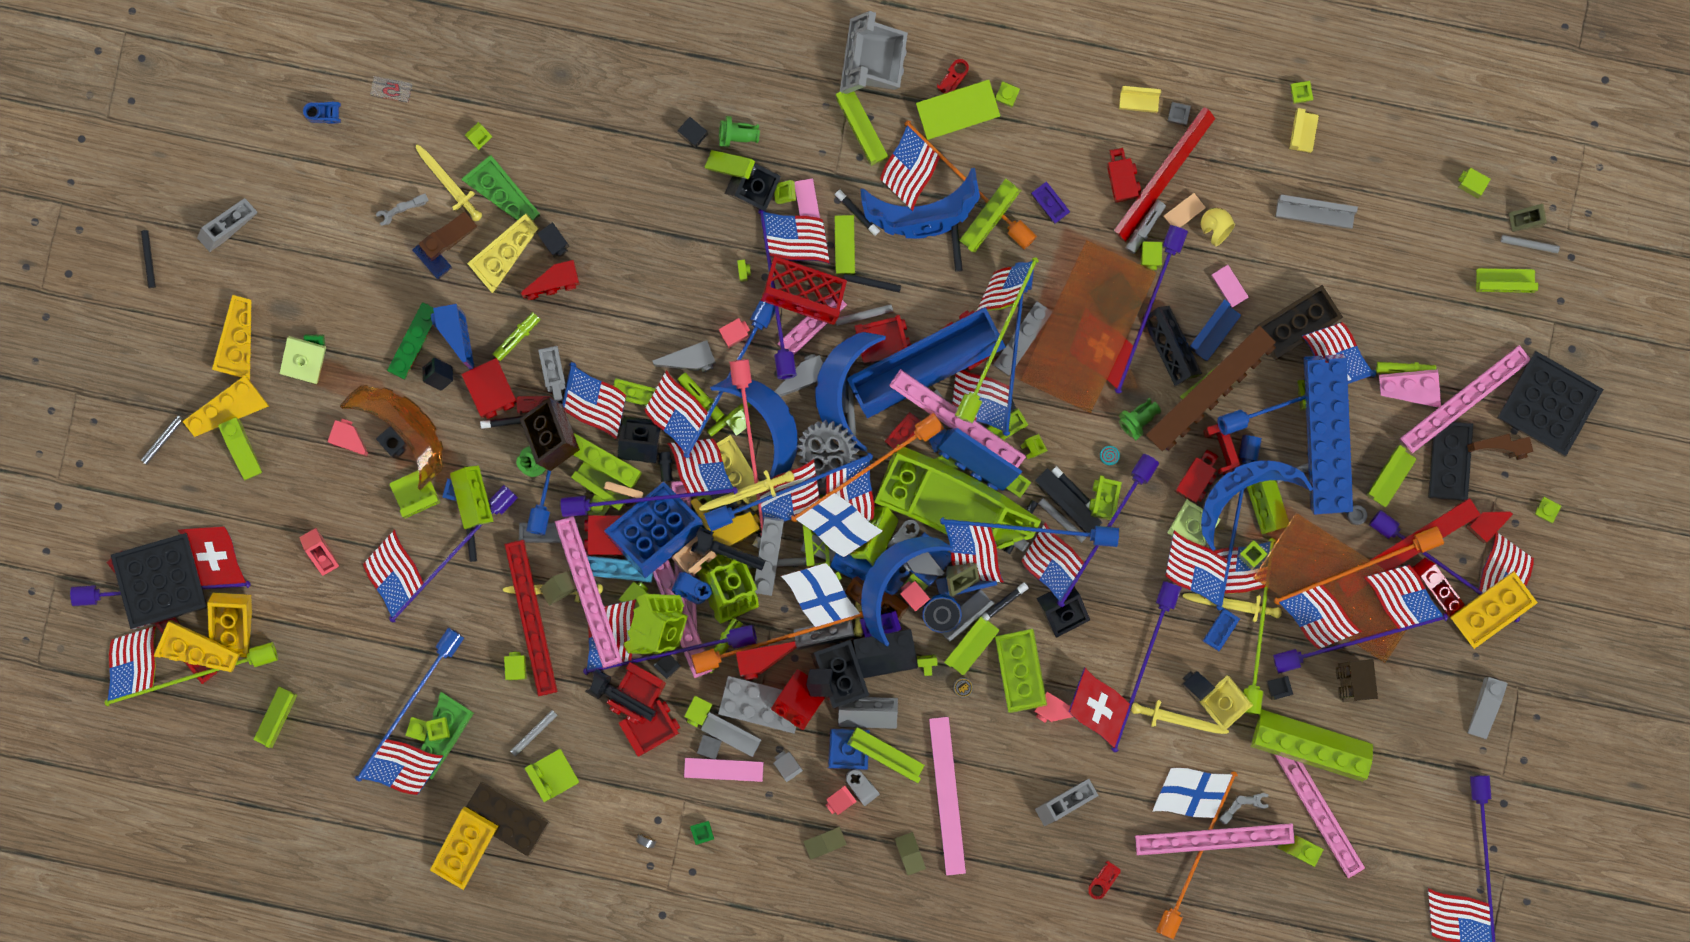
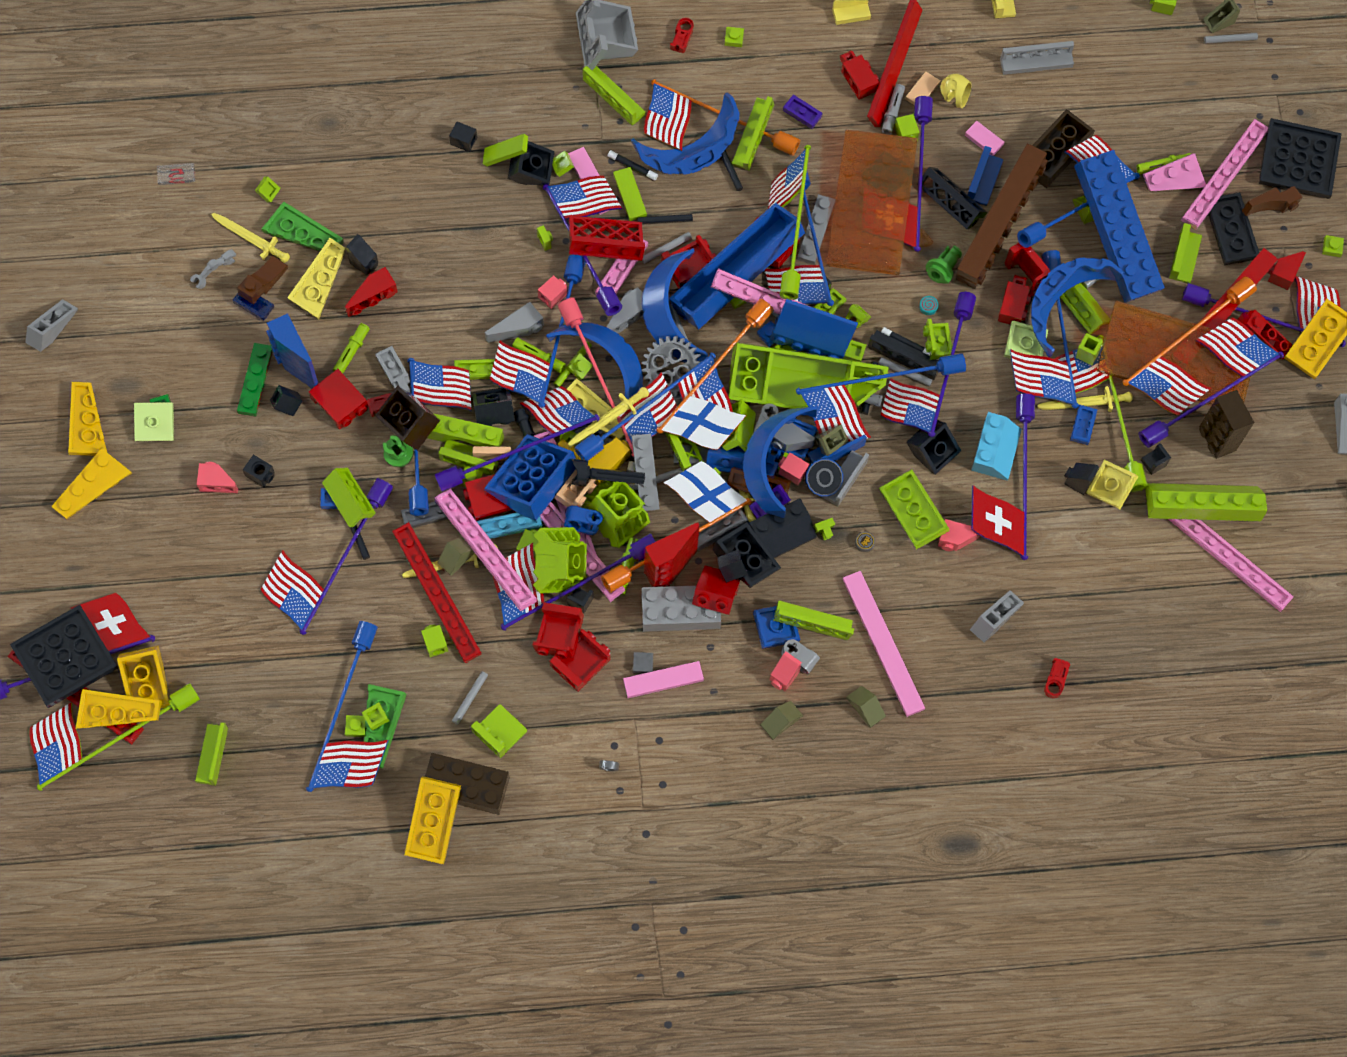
camera: 20 degrees left, 15 degrees down
flat silver bar [141,415,184,465] -> none
lime slope [218,418,263,480] -> none
coral slope [299,528,339,576] -> none
blue piece [303,102,341,124] -> none
clear orange windscreen [340,385,443,491] -> none
lime bracket [390,468,441,519] -> none
black bar [480,416,523,429] -> none
black piece [585,669,656,721] -> none
lime brick [684,696,713,727] -> none
green plate [690,821,715,845] -> none
light grey panel [701,712,761,757] -> none
bright green piece [719,116,760,147] -> none
light grey slope [774,751,803,782] -> none
light grey panel [838,697,898,729] -> none
red plate [885,412,920,449] -> none
lime tile [915,79,1000,140] -> none
lime panel [944,616,999,675] -> none
black bar [978,583,1029,620] -> none
light yellow sword [1131,700,1229,734] -> none
bright pink tile [1135,824,1294,856] -> none
flag [1152,768,1238,940] -> none
flat silver tile [1167,102,1191,126] -> none
light grey piece [1218,793,1268,825] -> none
lime slope [1277,835,1324,867] -> none
flat silver tile [1347,505,1367,525] -> none
lime panel [1476,268,1538,293] -> none
none -> medium azure slope [971,412,1022,481]

